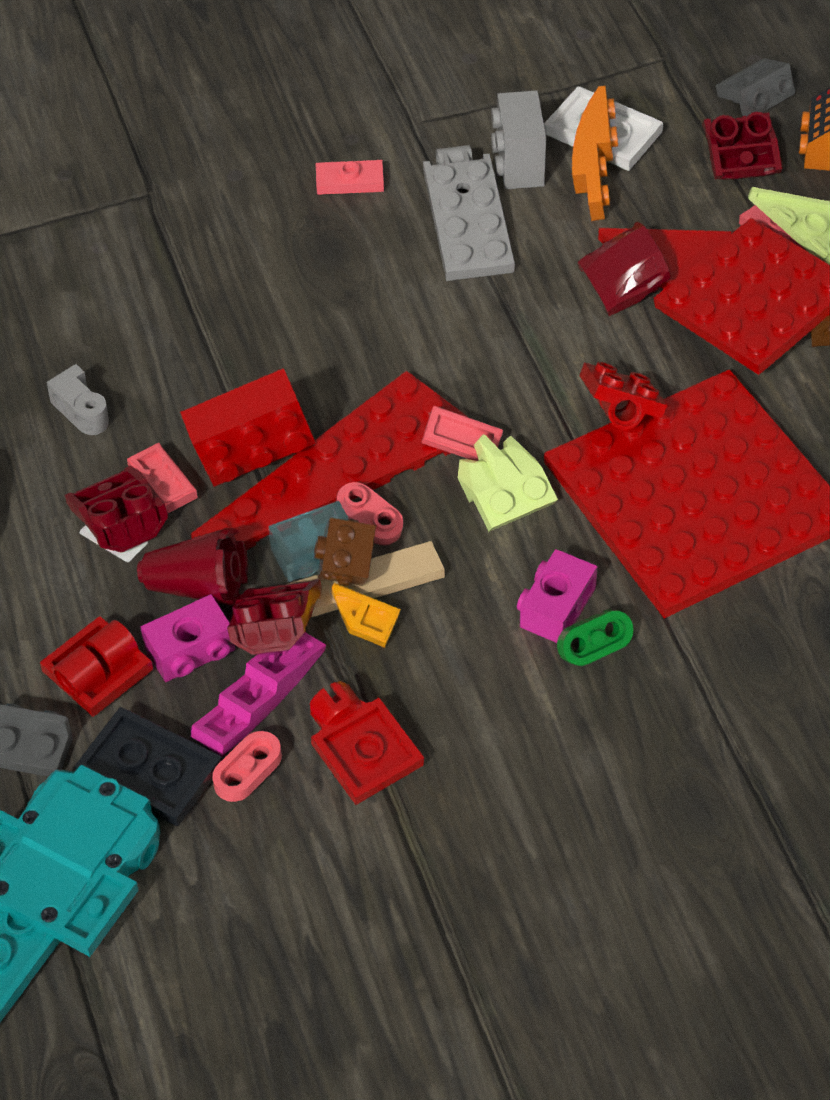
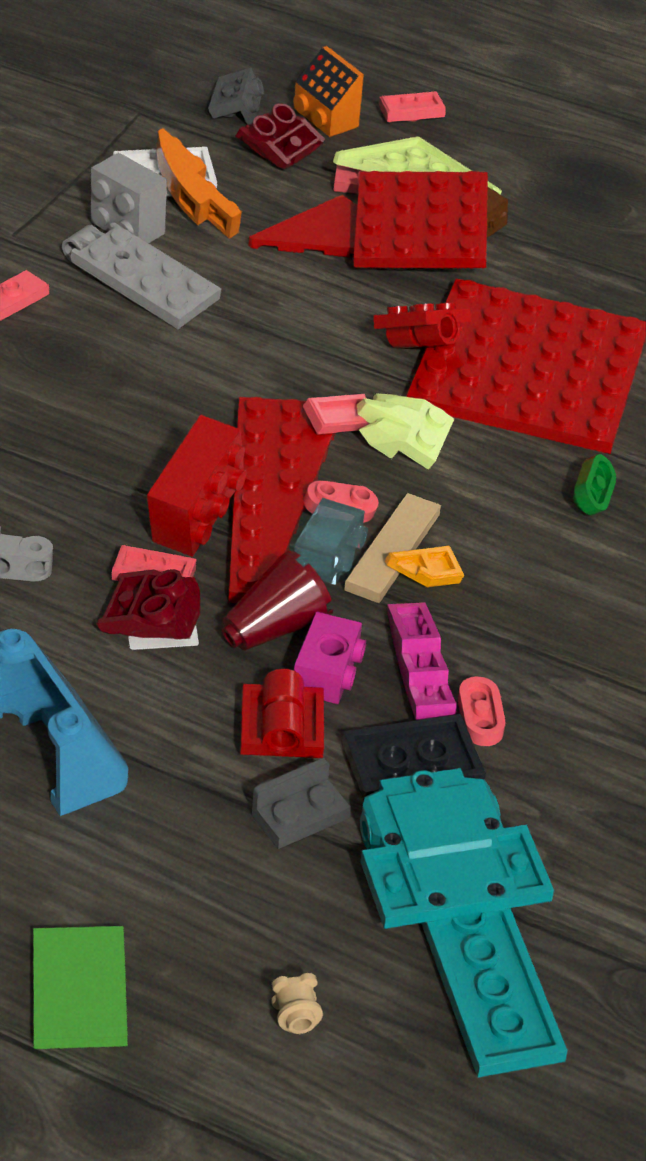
camera: 50 degrees left, 10 degrees down
dark red slope [227,579,322,655] -> none
red plate [310,681,424,805] -> none
reddish brown head [314,518,376,586] -> none
dark pink brick [517,549,597,643] -> none
dark red slope [578,222,670,316] -> none

